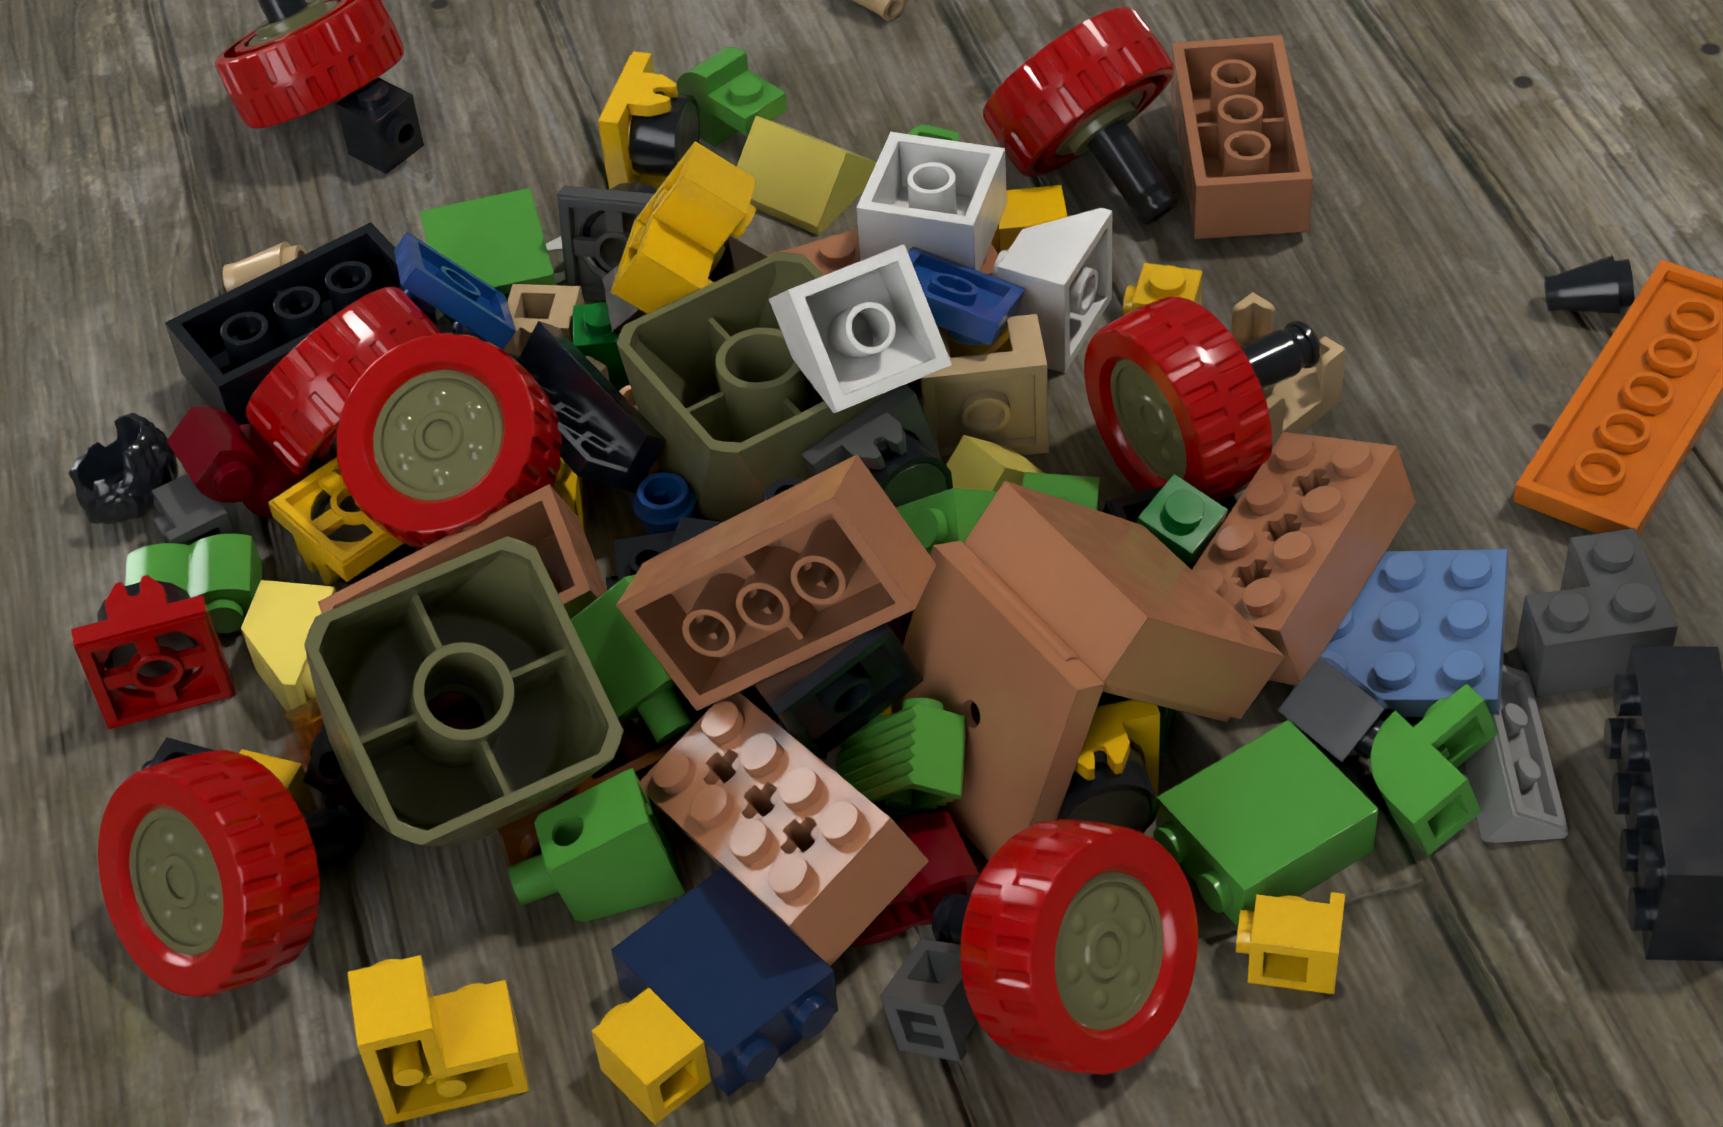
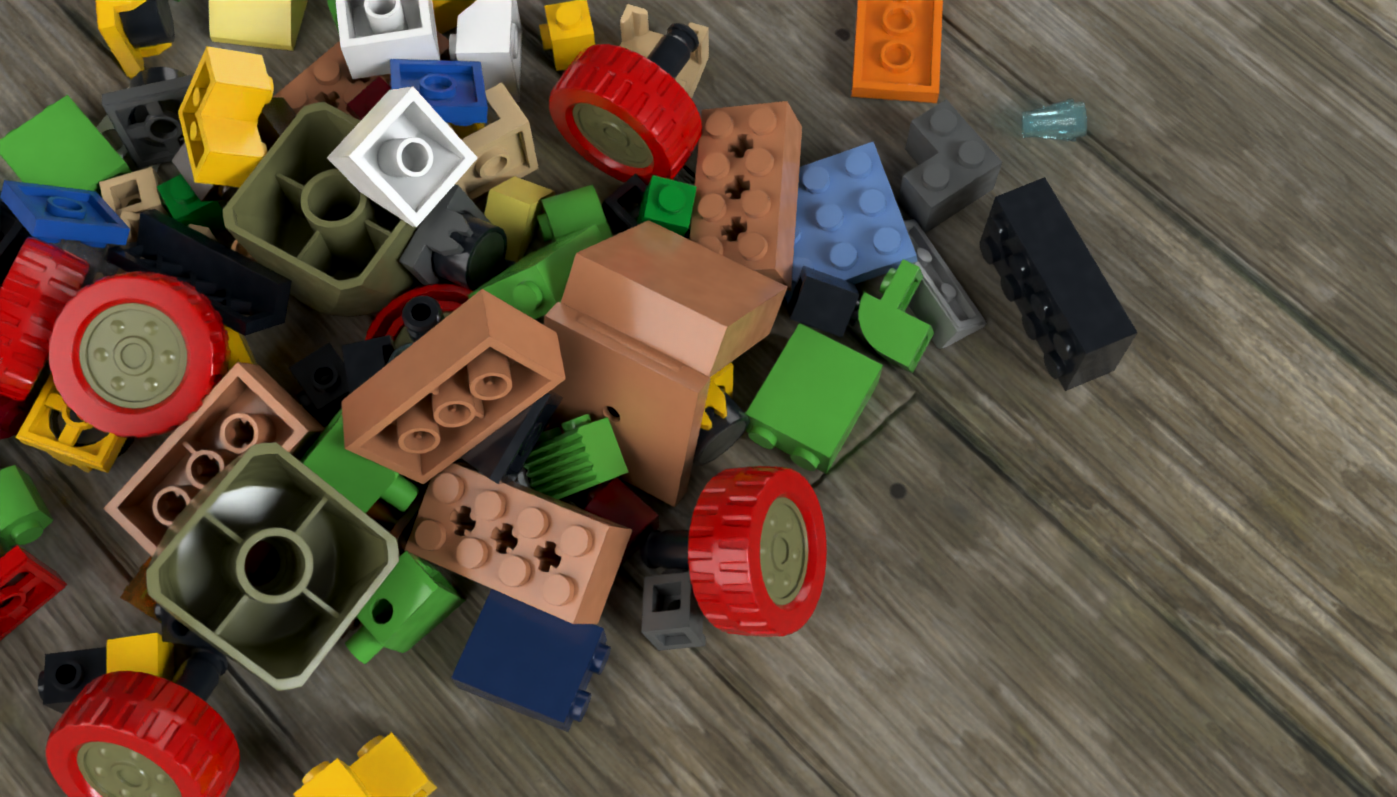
camera: 30 degrees left, 20 degrees up
light yellow slope [241,580,336,727] -> none
yellow brick [591,988,712,1125] -> none
blue cone [633,472,696,535] -> none
yellow brick [1236,892,1345,994] -> none

